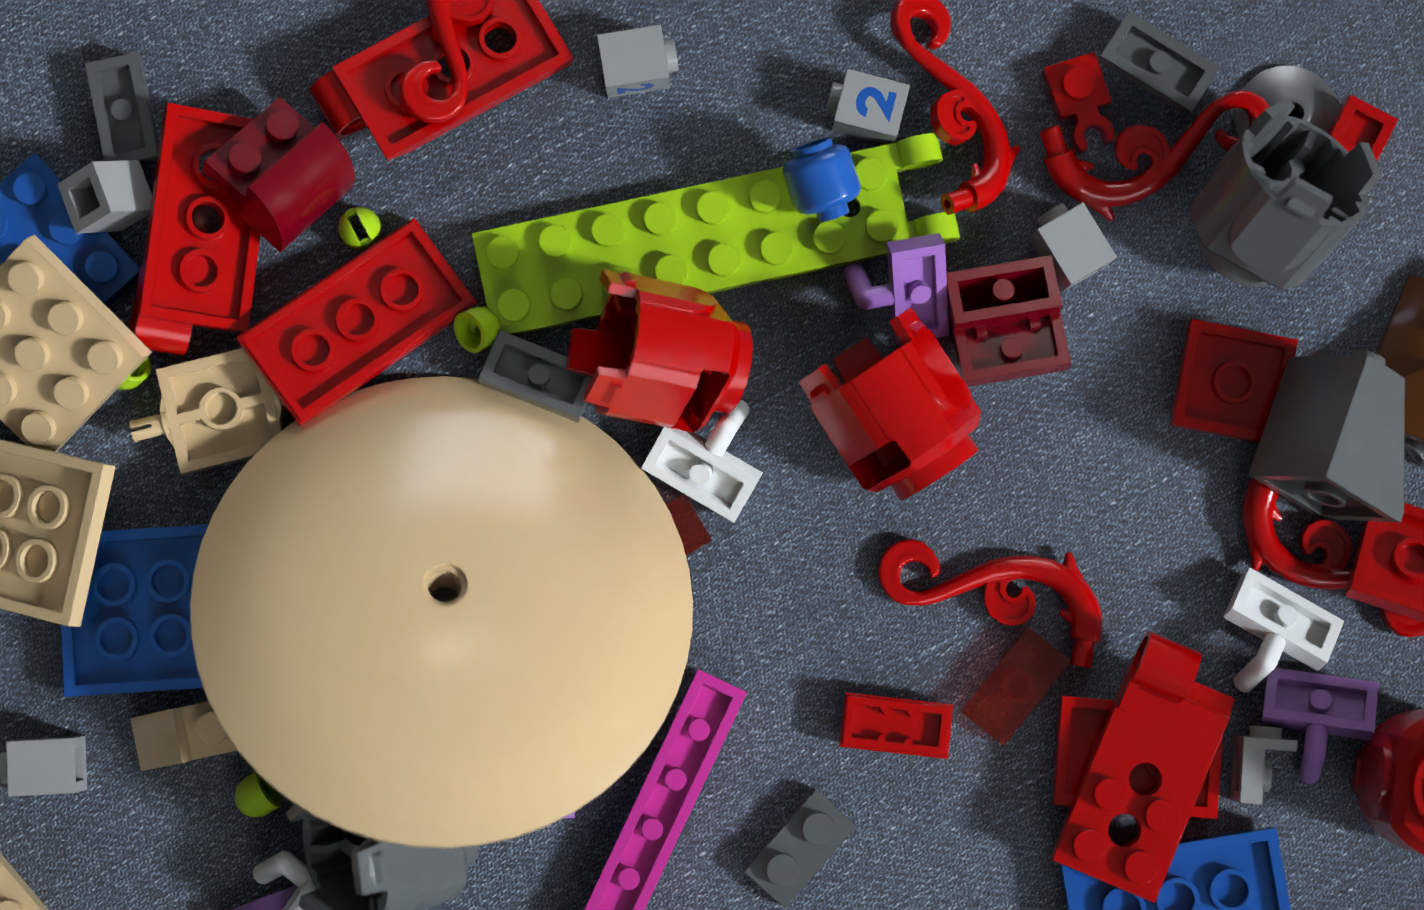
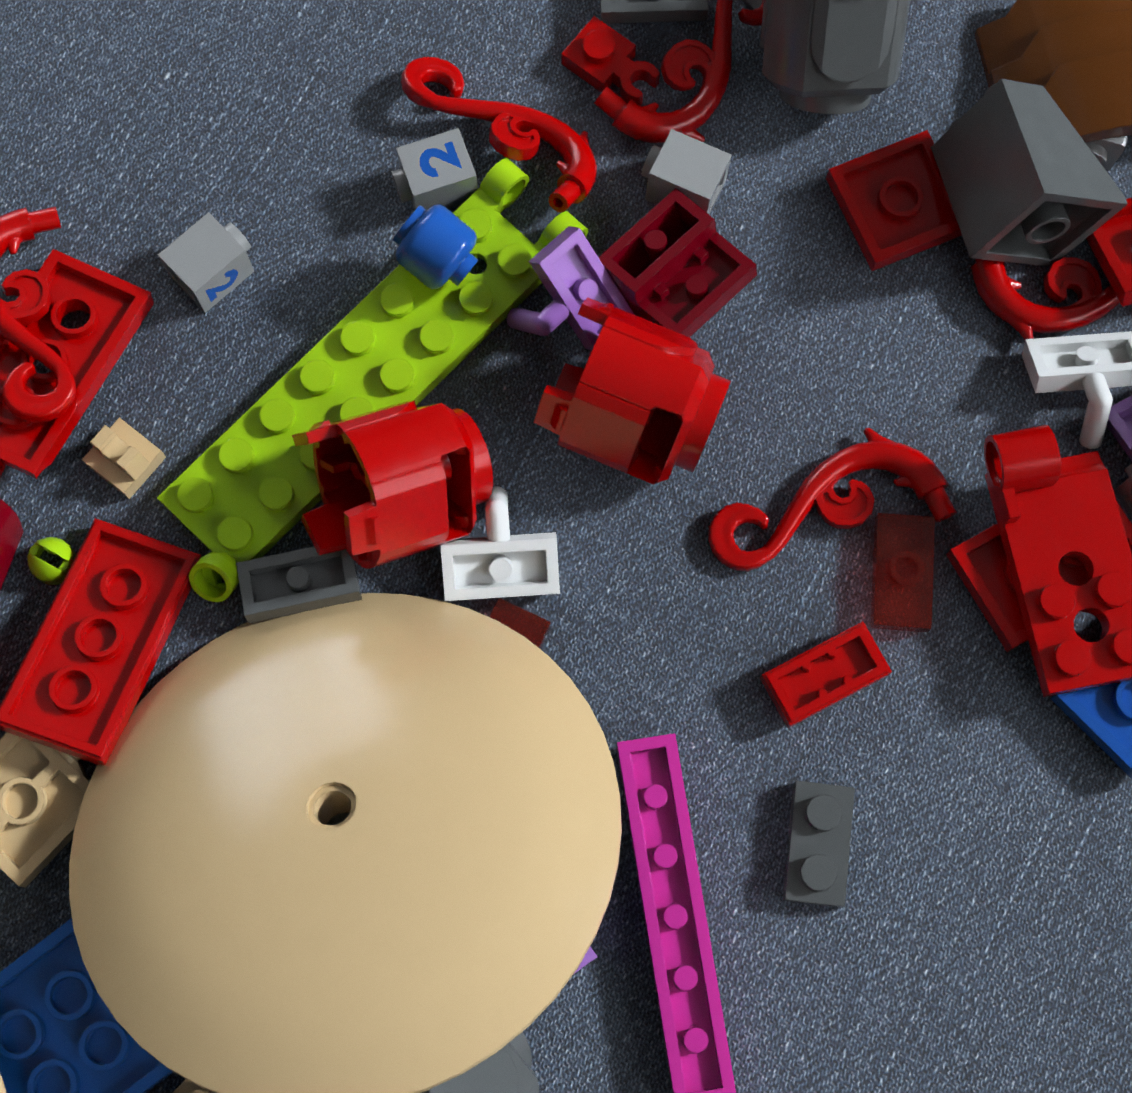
camera: 35 degrees left, 10 degrees down
none -> tan tile [82,417,166,499]

